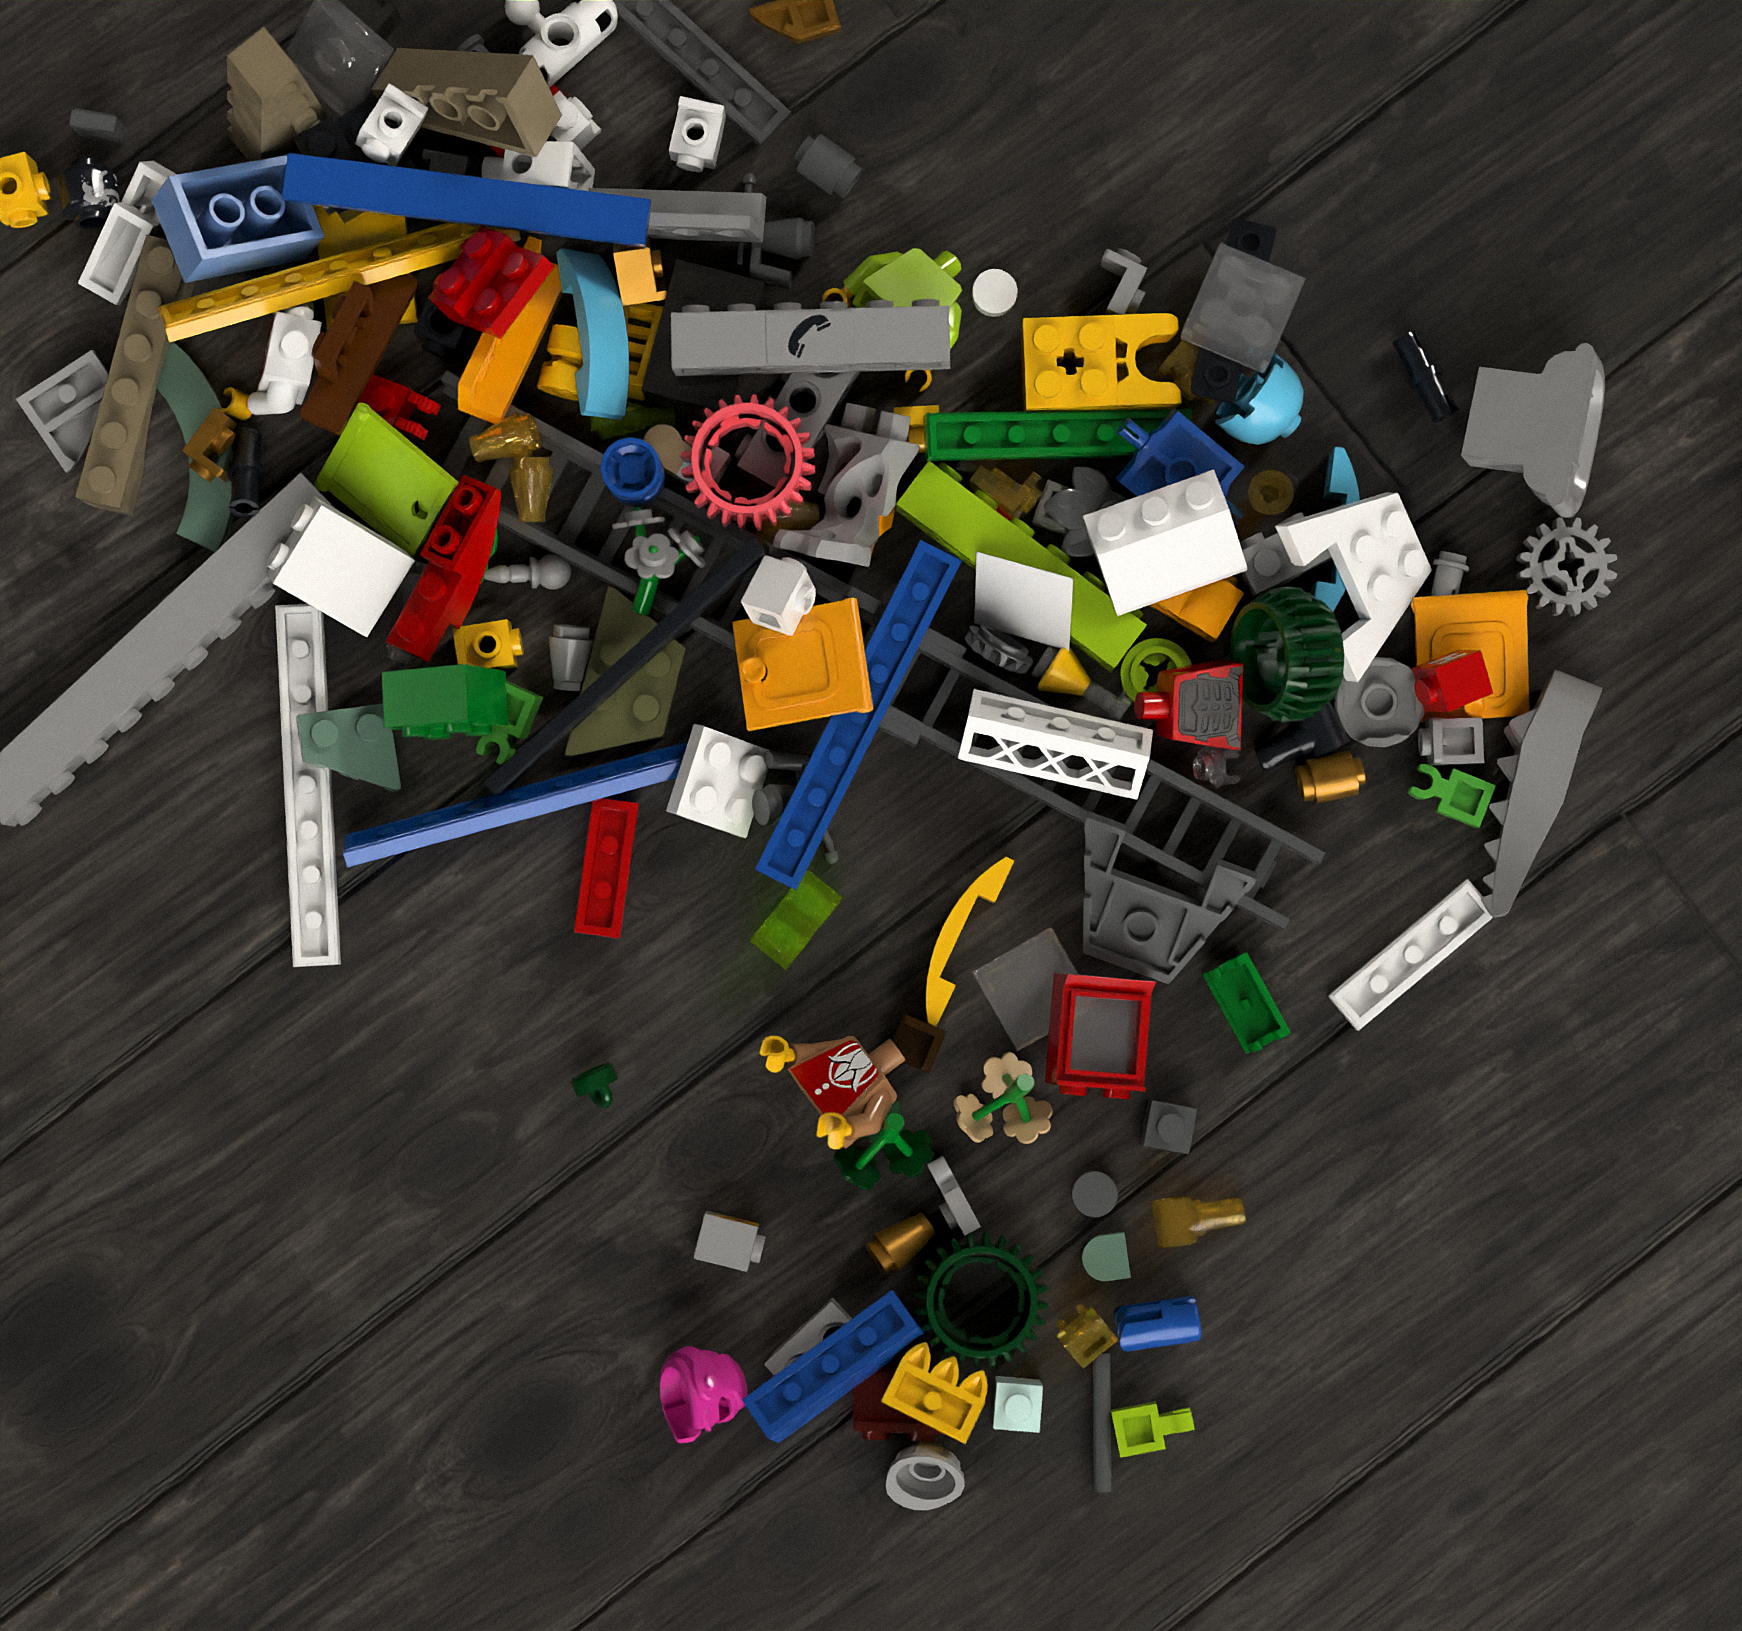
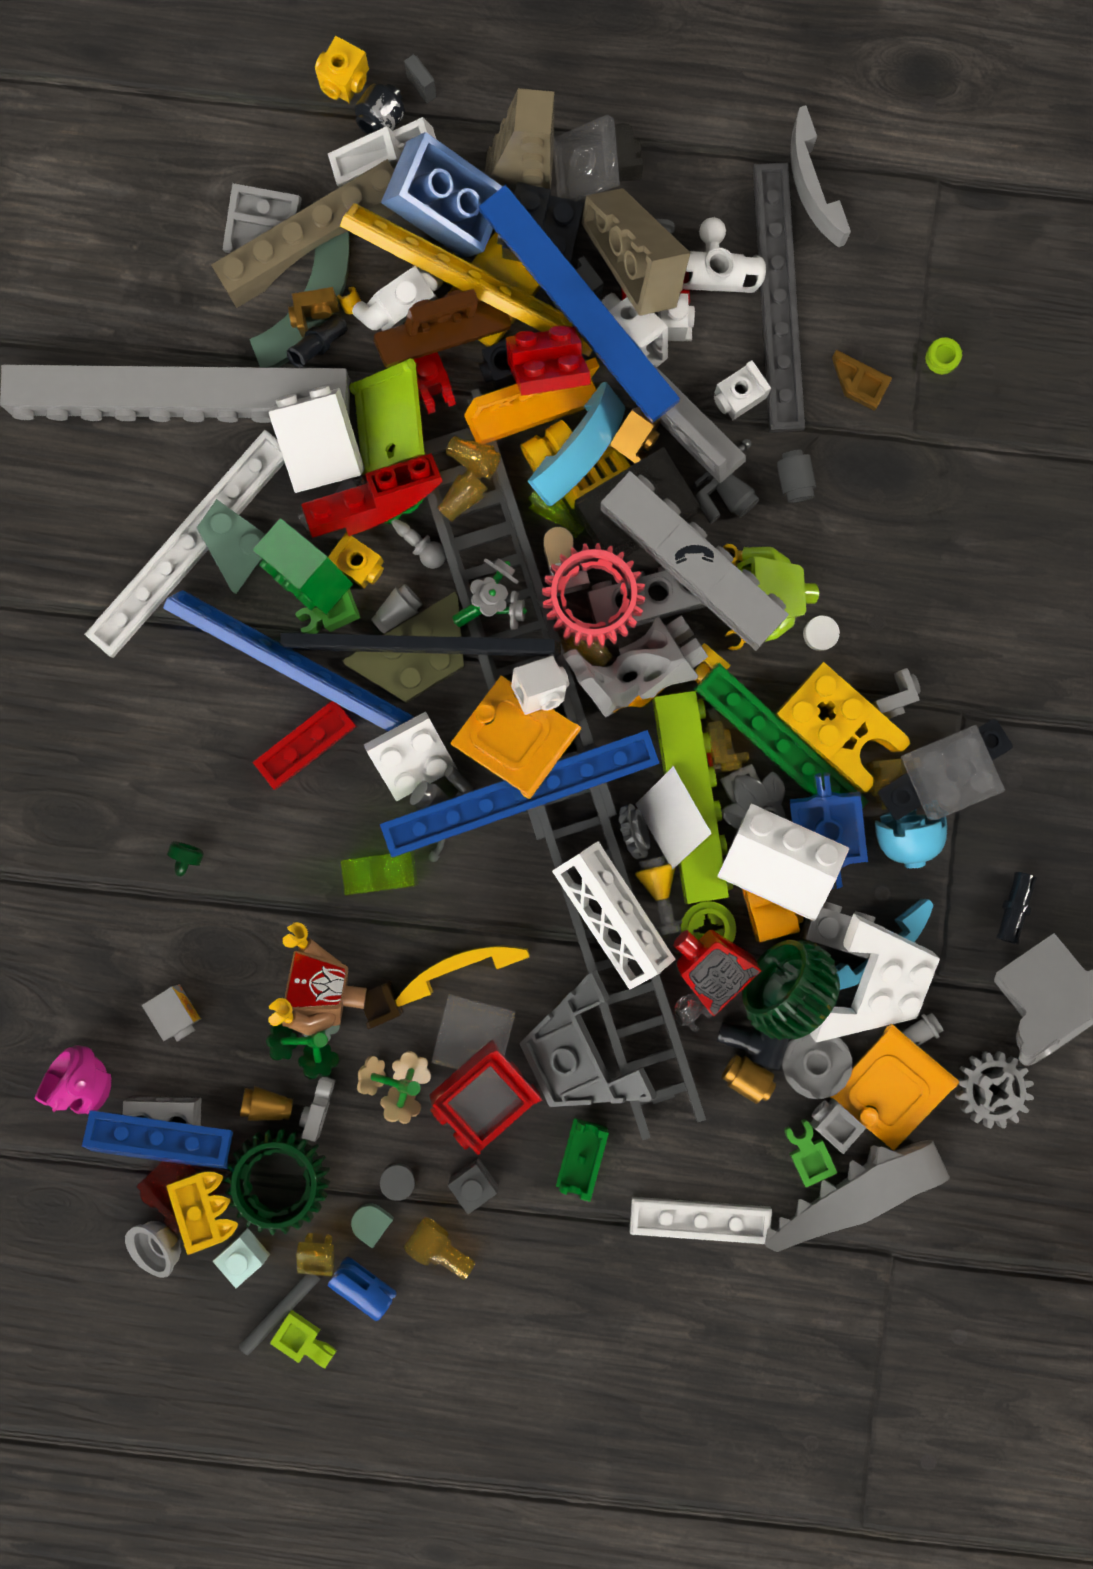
camera: 40 degrees right, 0 degrees up
white brick [355,84,428,166] -> none
blue wheel [600,437,666,507] -> none
clear yellow cone [1248,470,1294,515] -> none
red brick [1412,650,1494,712] -> none

